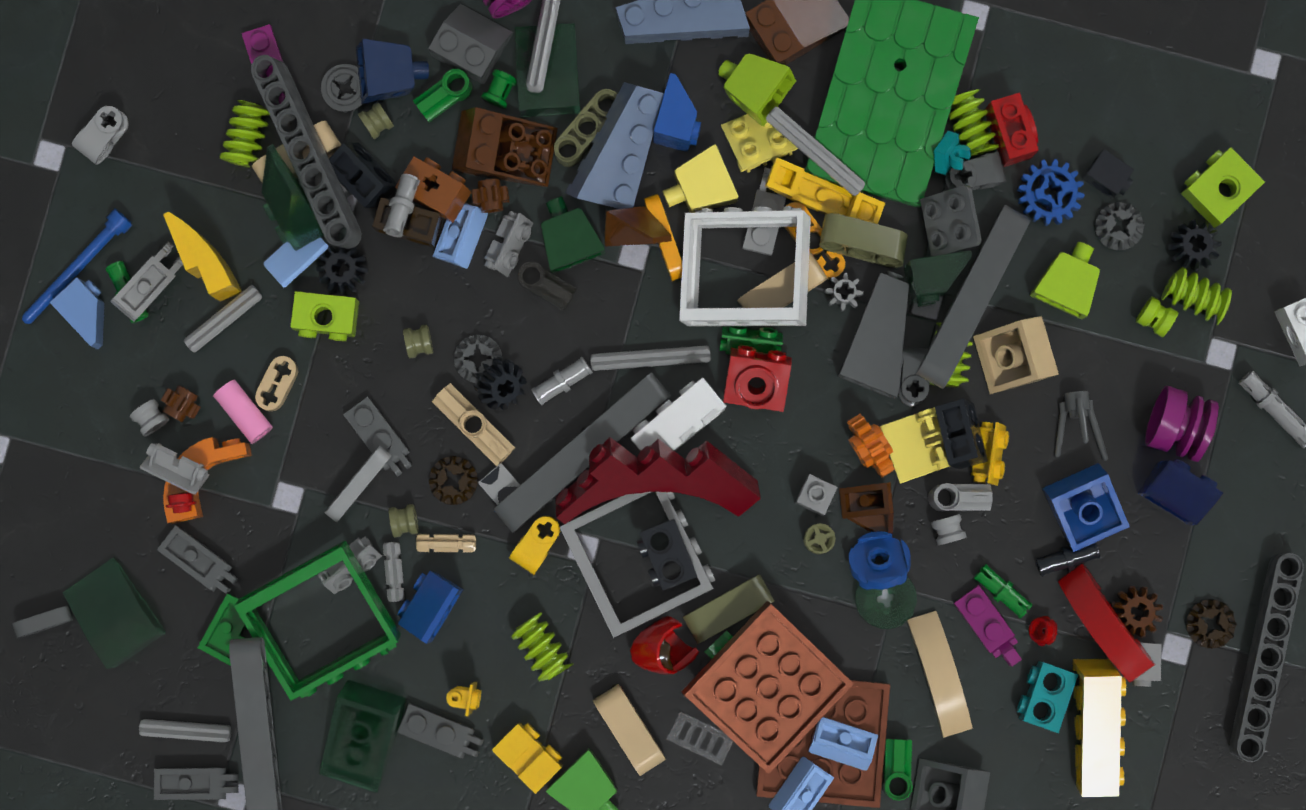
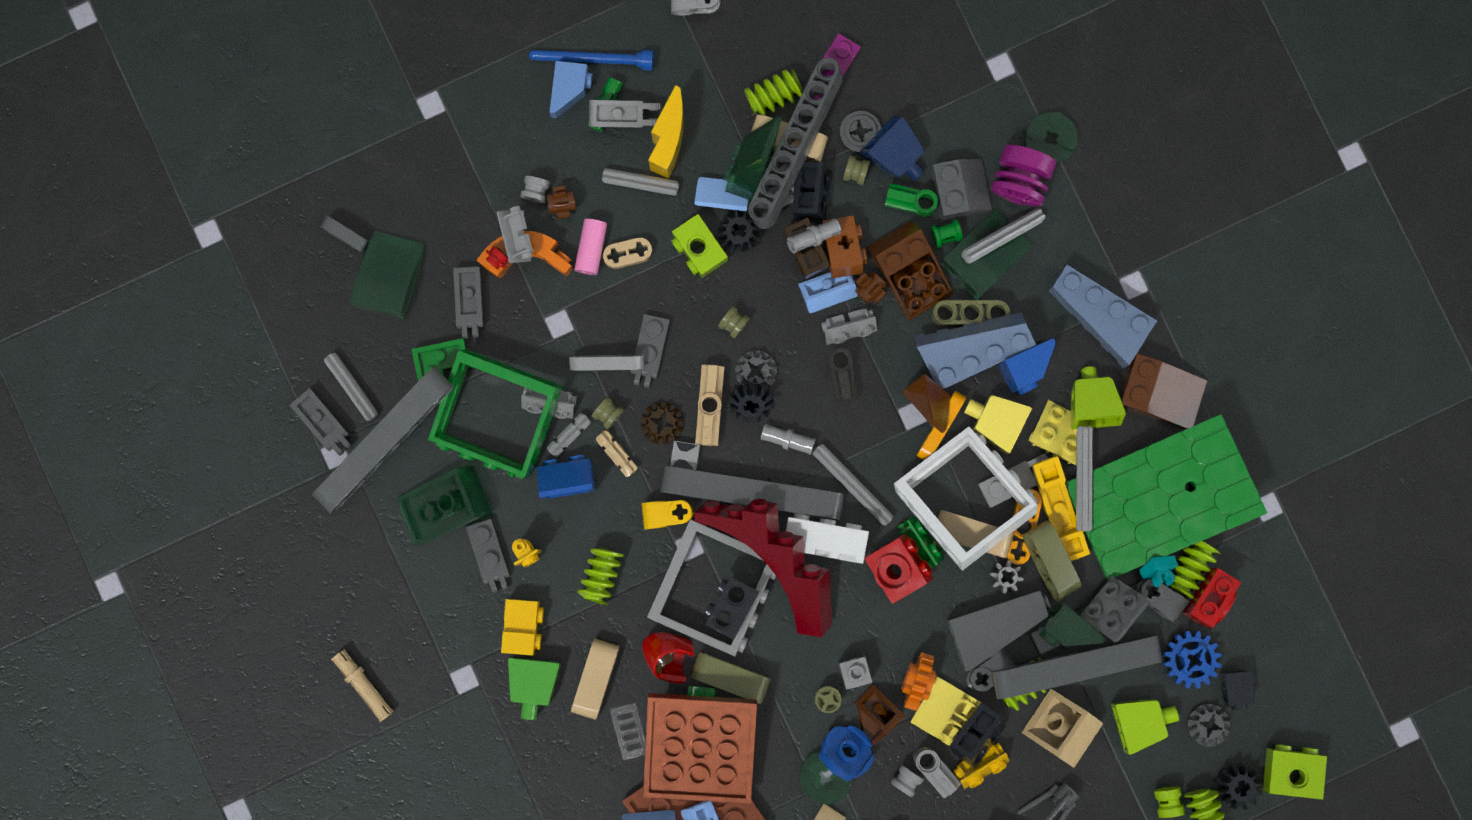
camera: 50 degrees right, 0 degrees up
dark green torso [541,197,606,274] -> none

